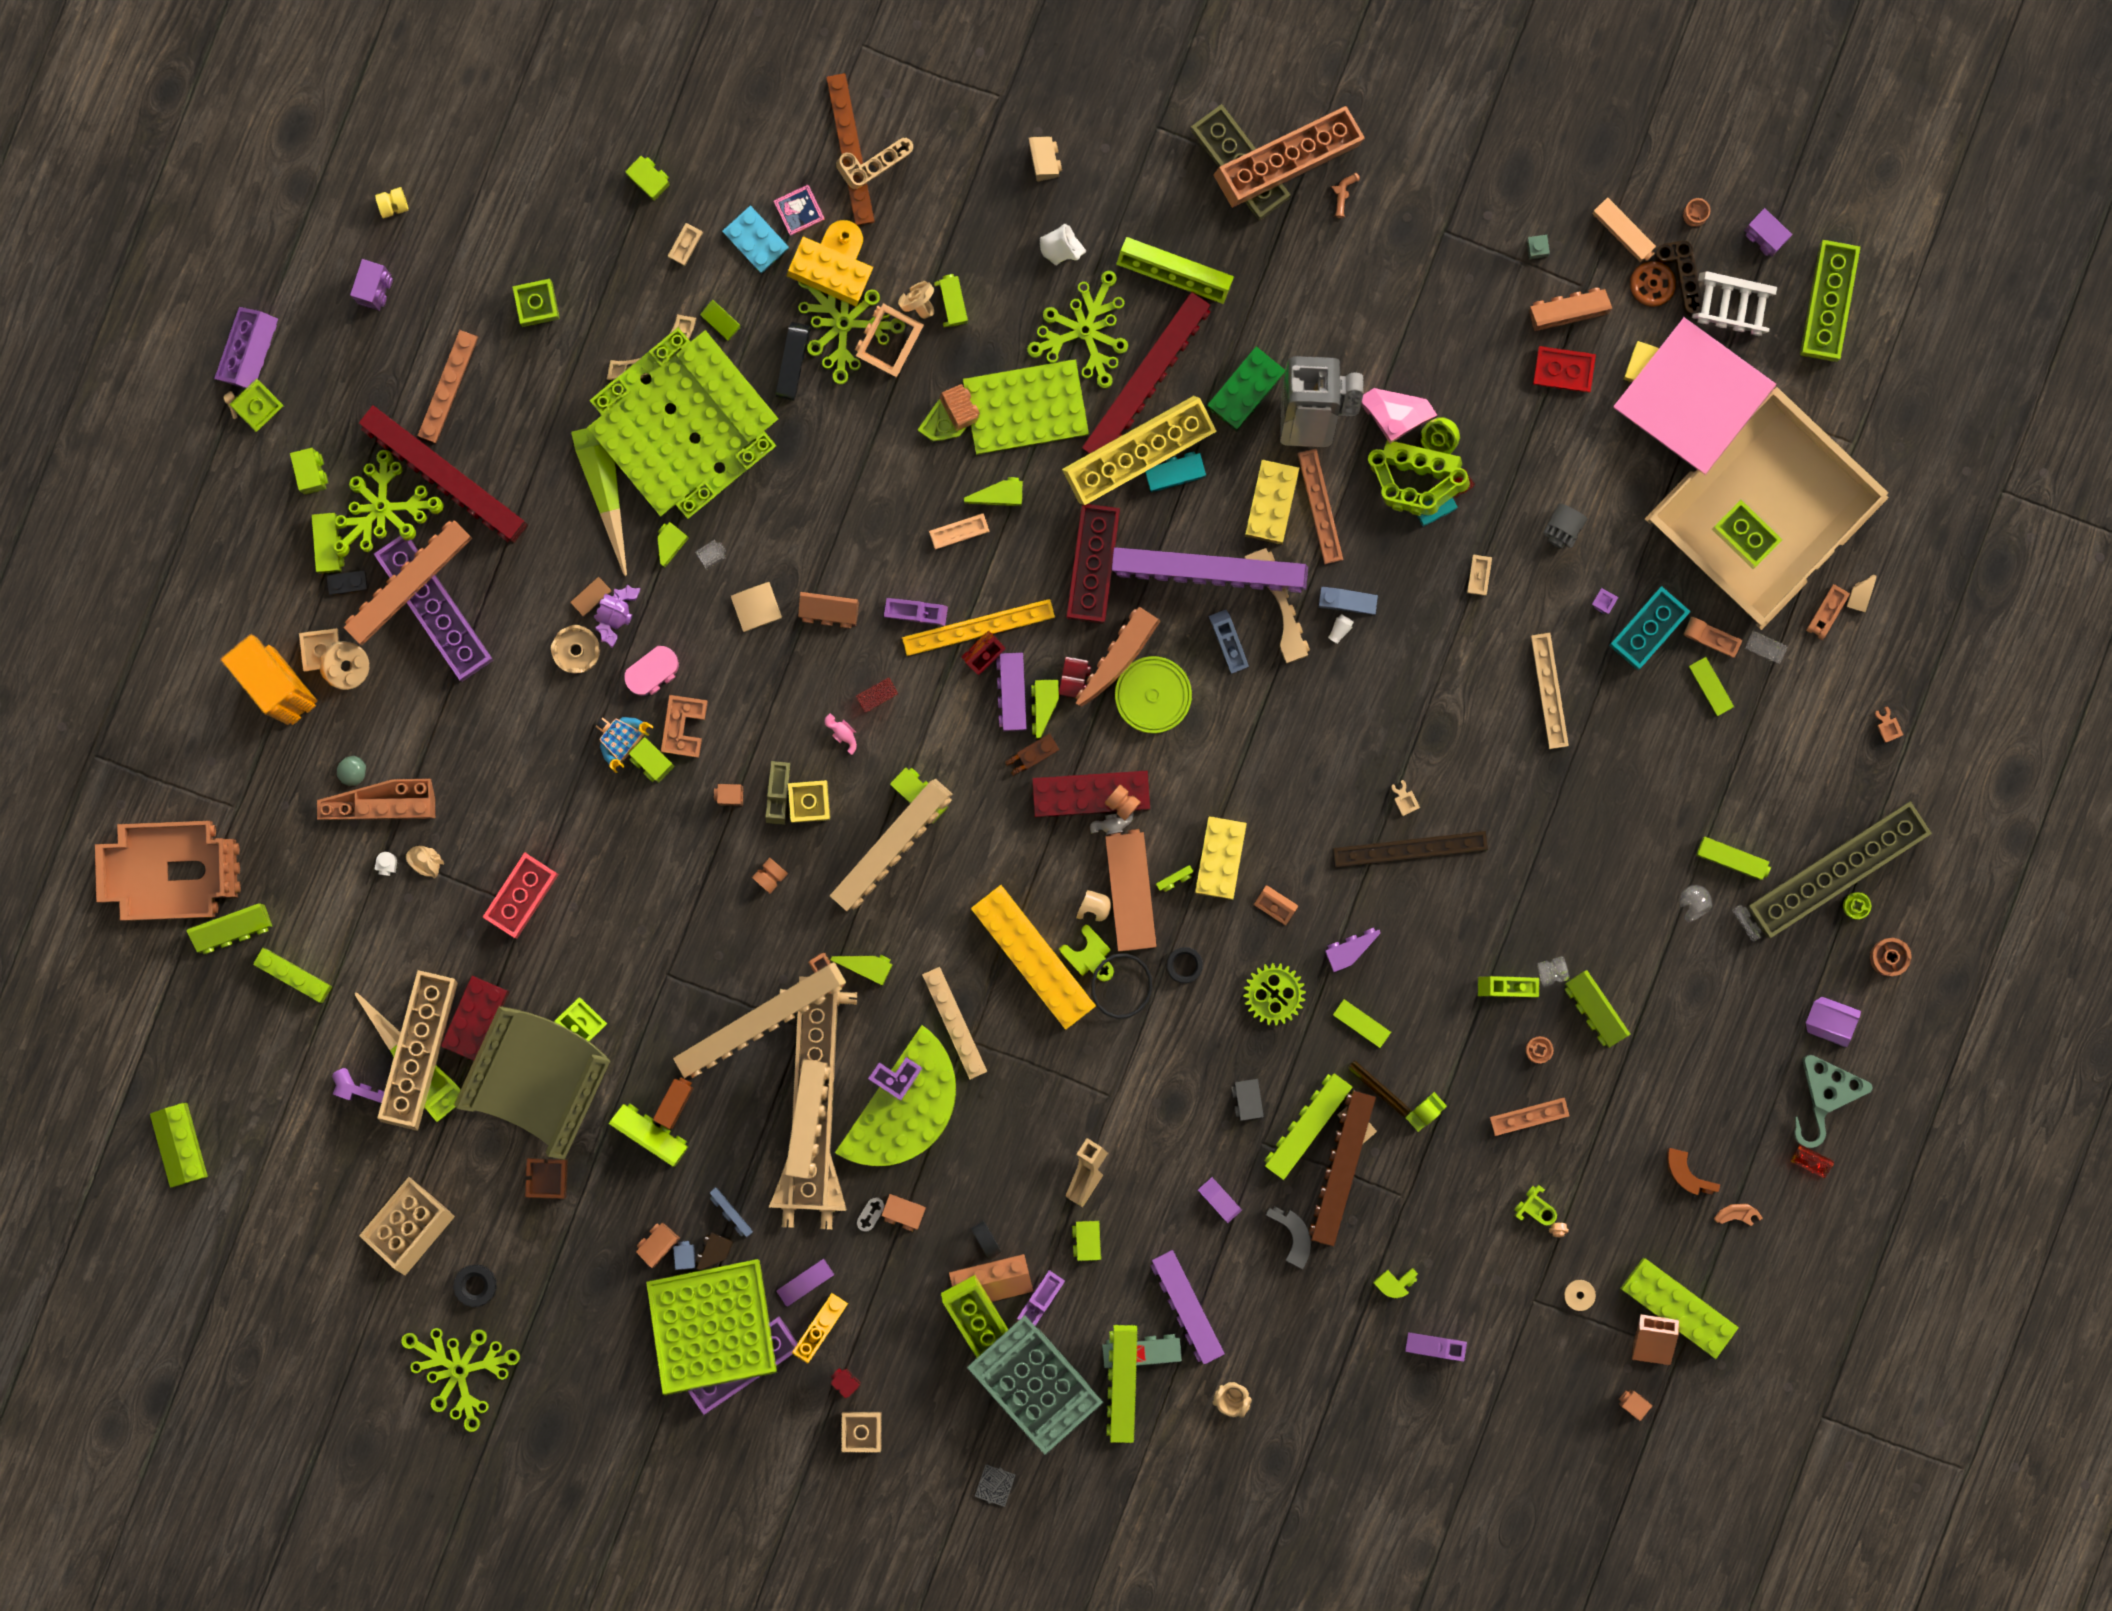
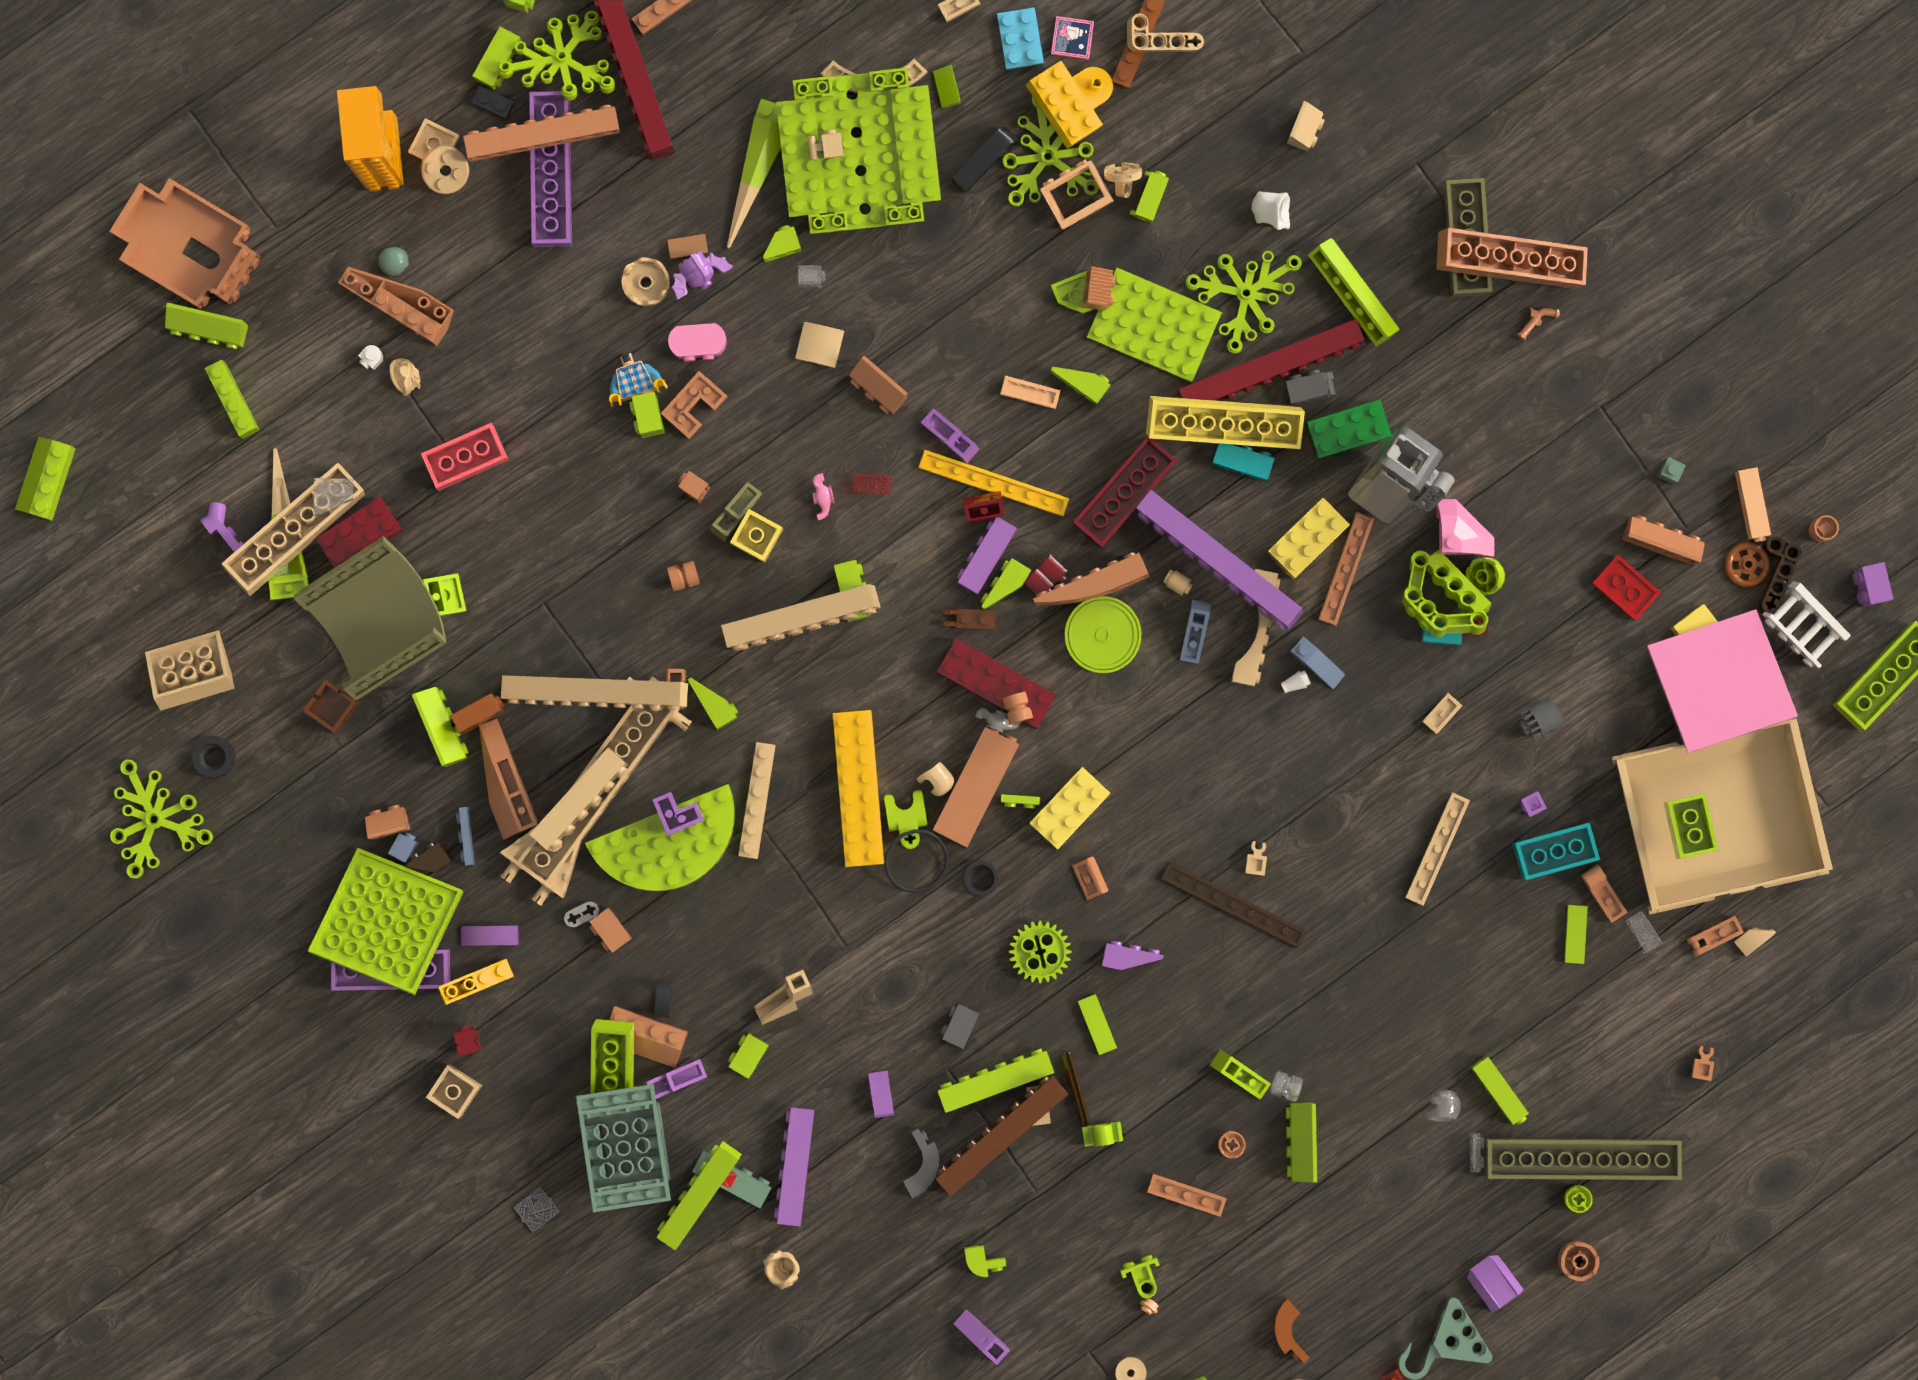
camera: 20 degrees right, 0 degrees up
none -> clear wing [313,478,354,516]
none -> nougat wedge [479,719,539,840]
none -> tan brick [808,130,843,160]
none -> tan brick [1163,570,1193,596]
none -> dark grey hinge [1286,370,1336,405]

